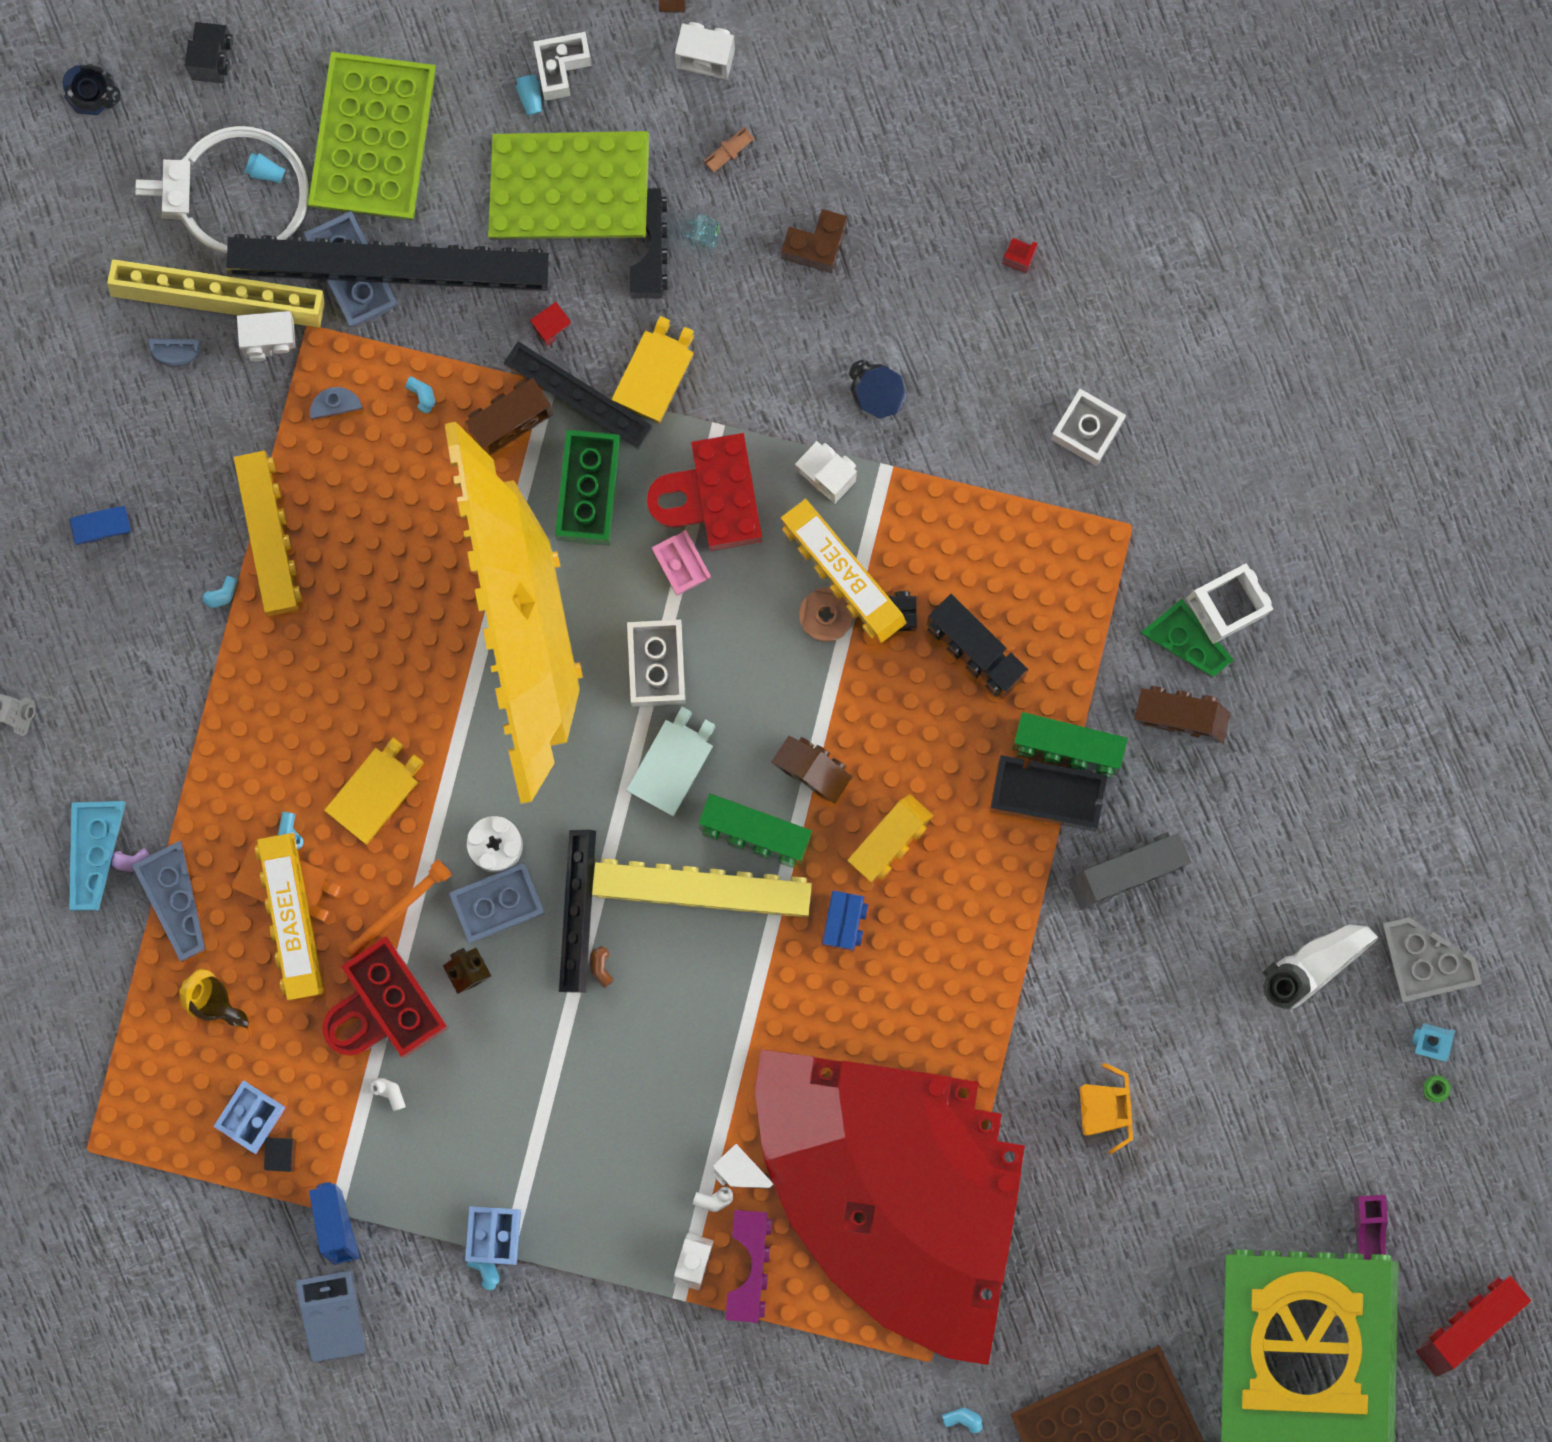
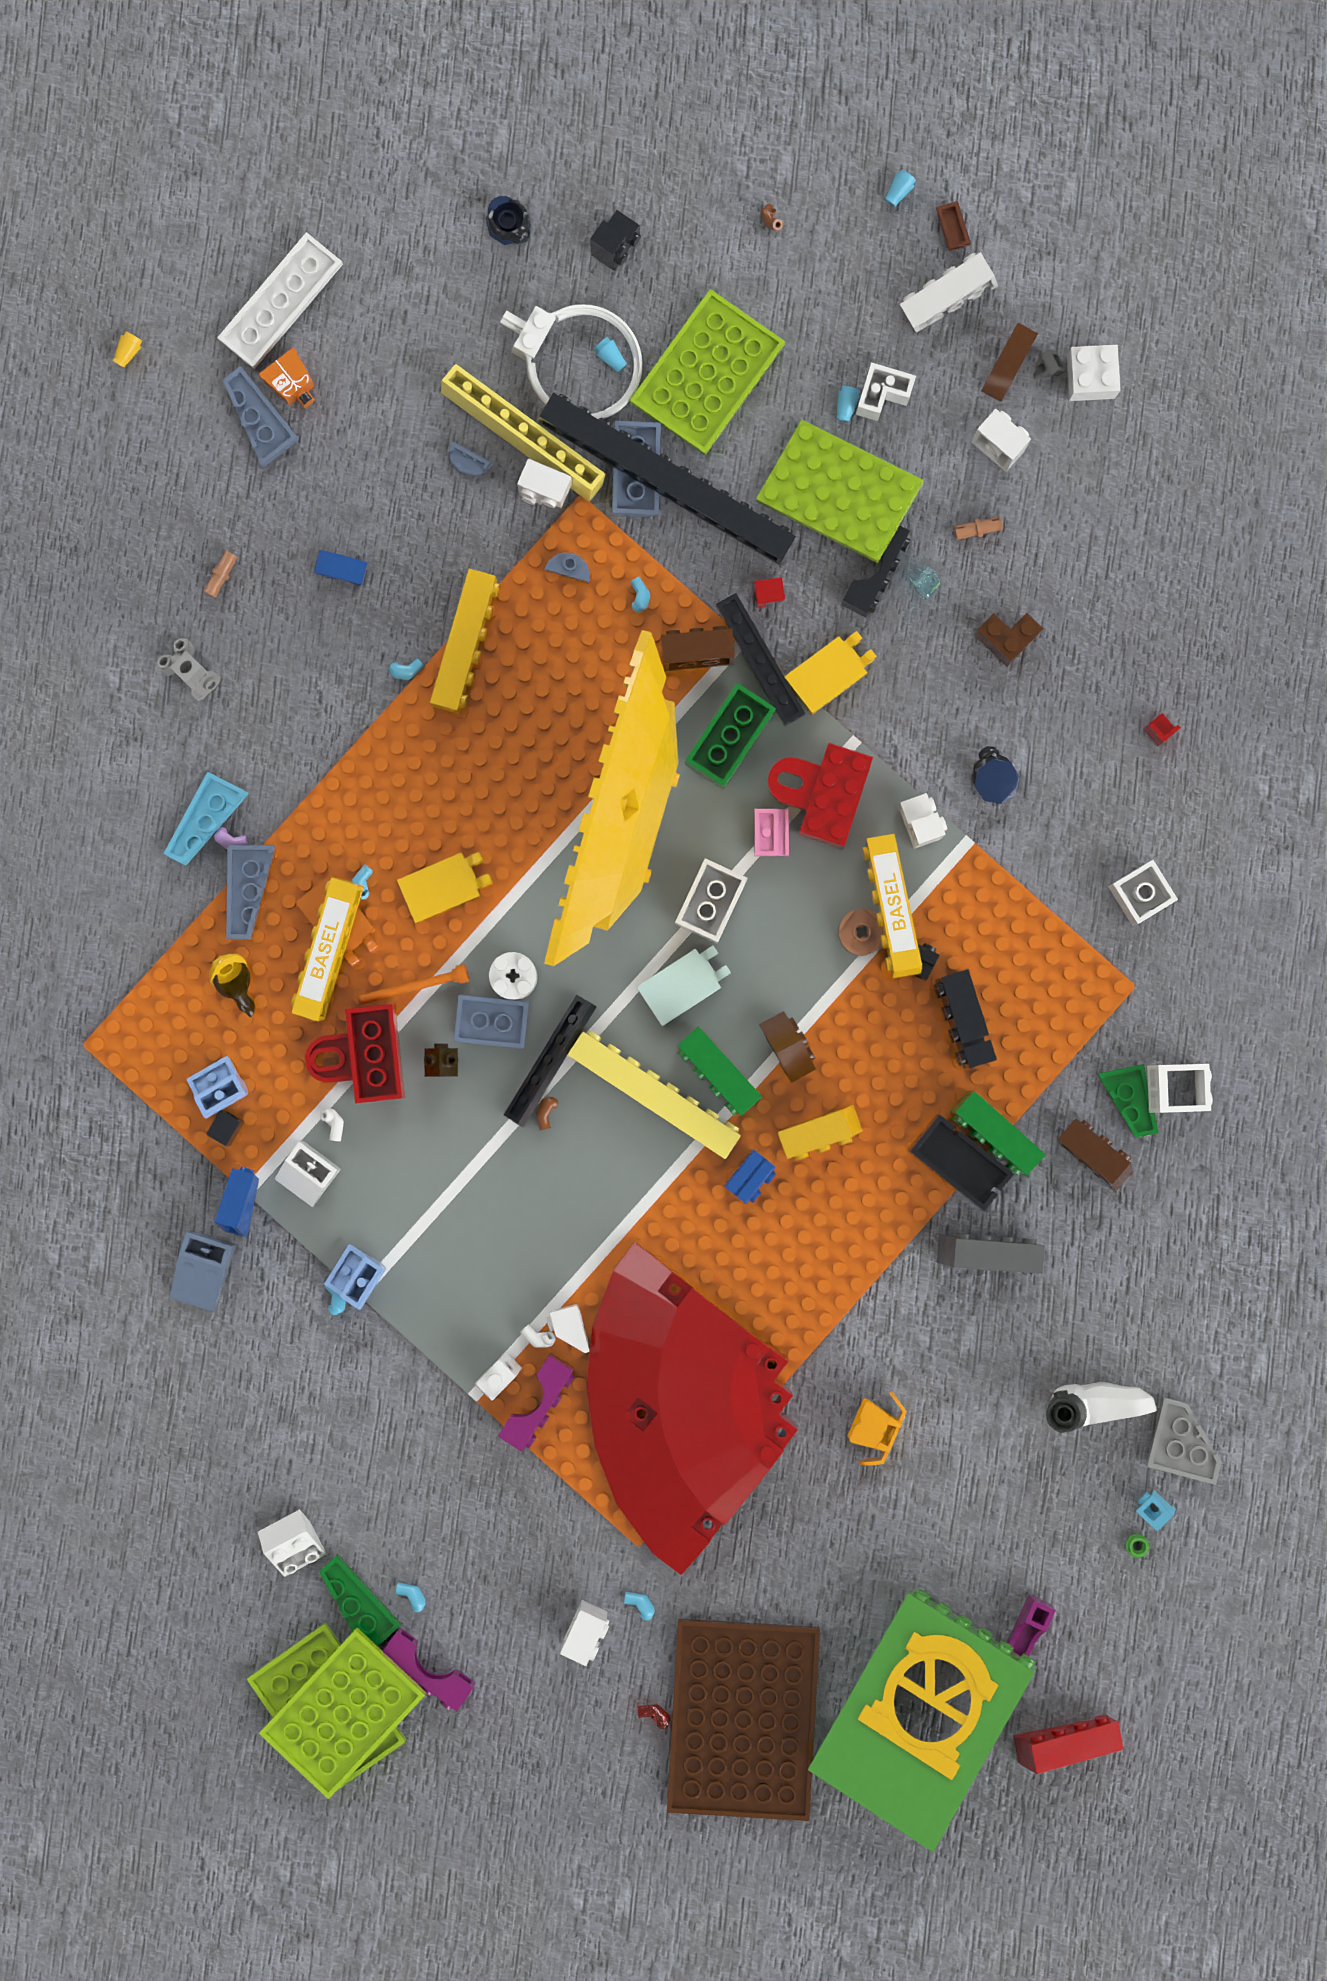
camera: 25 degrees right, 5 degrees up
none -> white slope [275,1141,341,1207]

